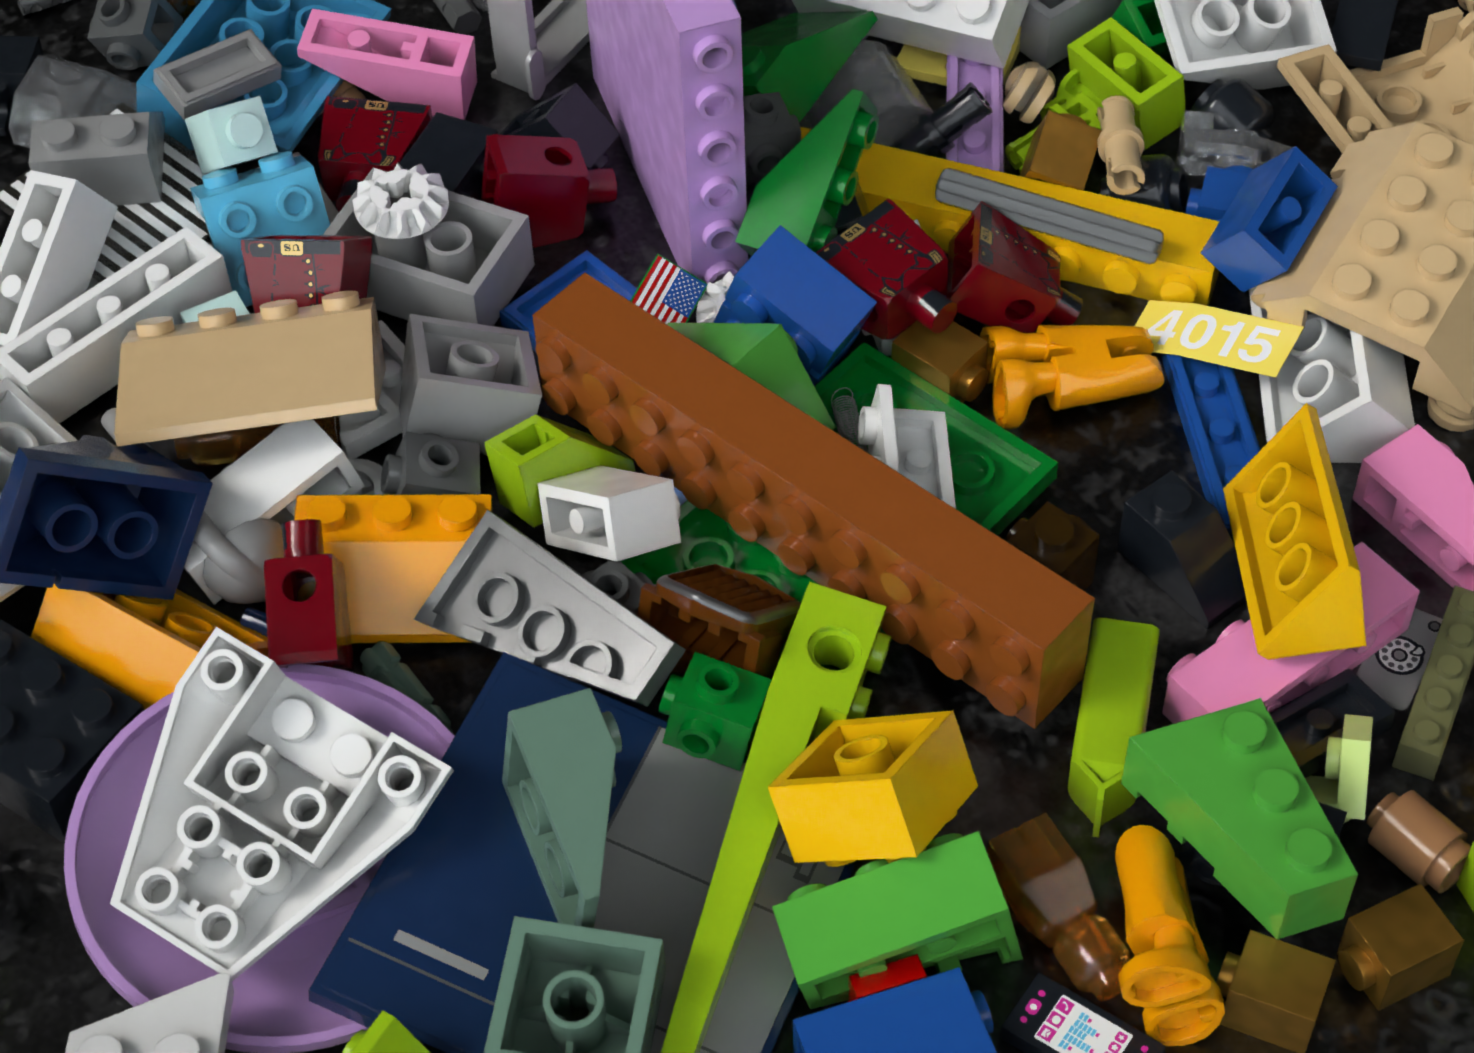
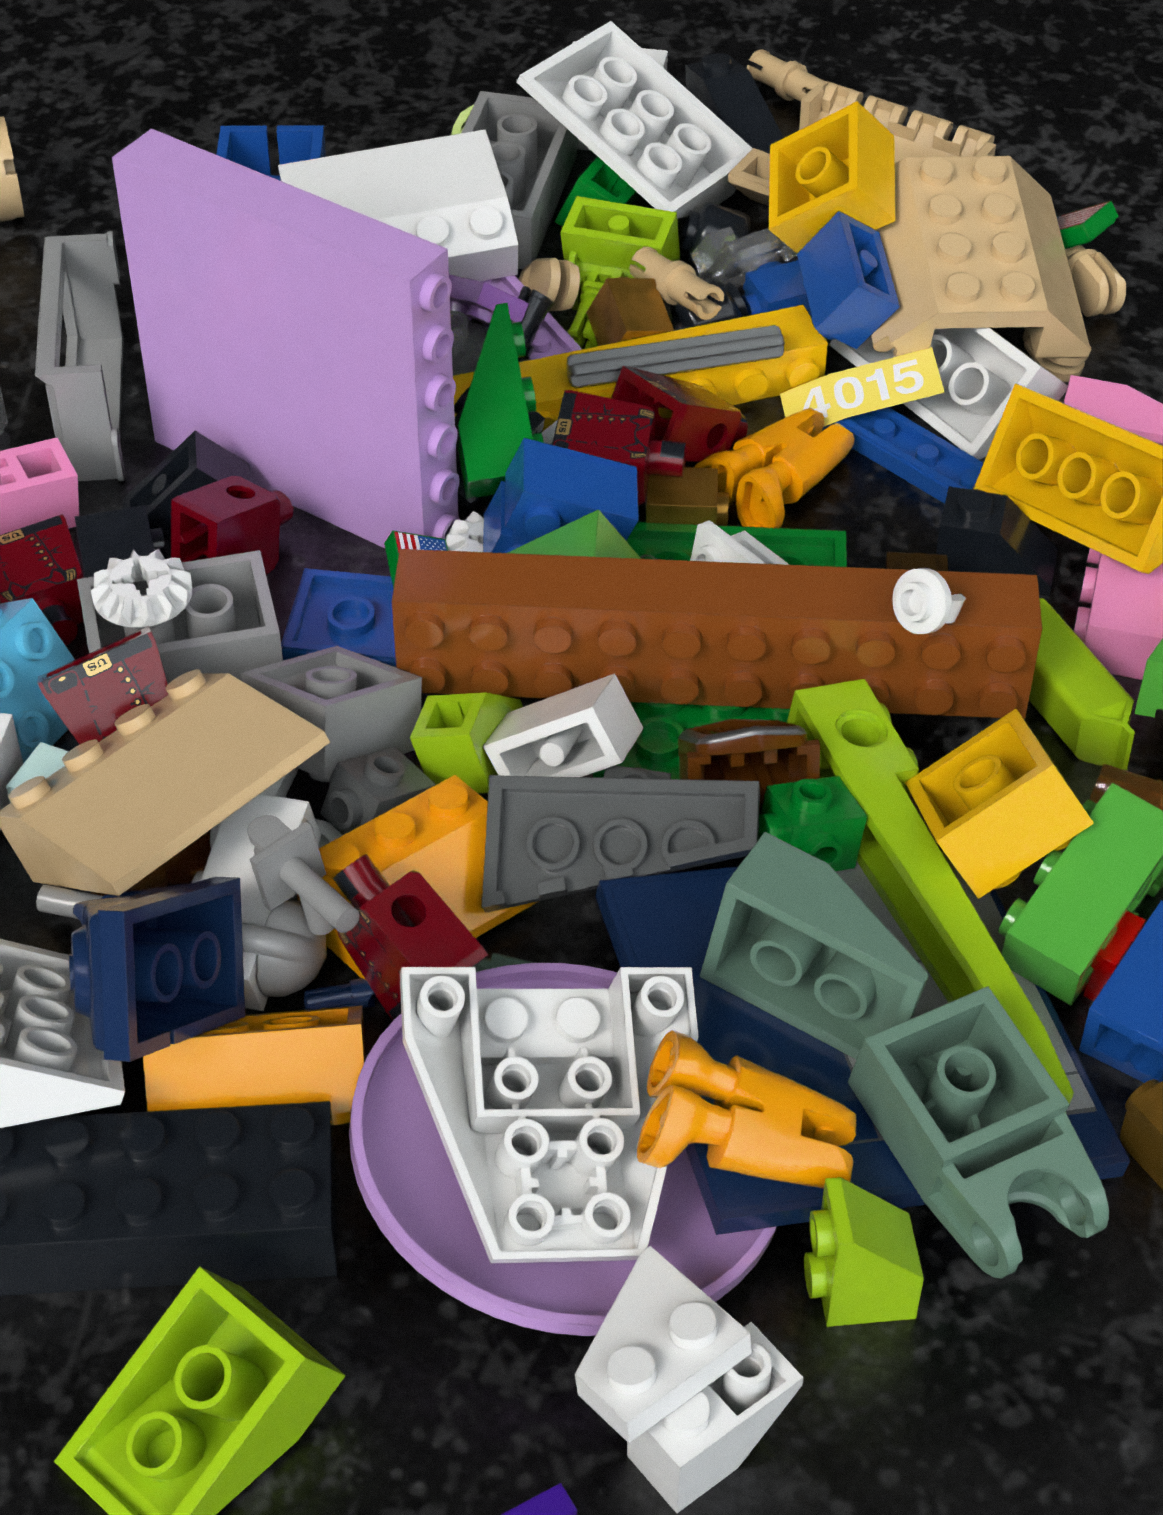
camera: 40 degrees left, 5 degrees down
none -> light grey arm [247,815,360,935]
none -> medium lavender plate [449,274,529,325]
none -> light orange piece [637,1030,856,1189]
none -> yellow brick [768,101,895,253]
none -> white plate [892,568,966,634]

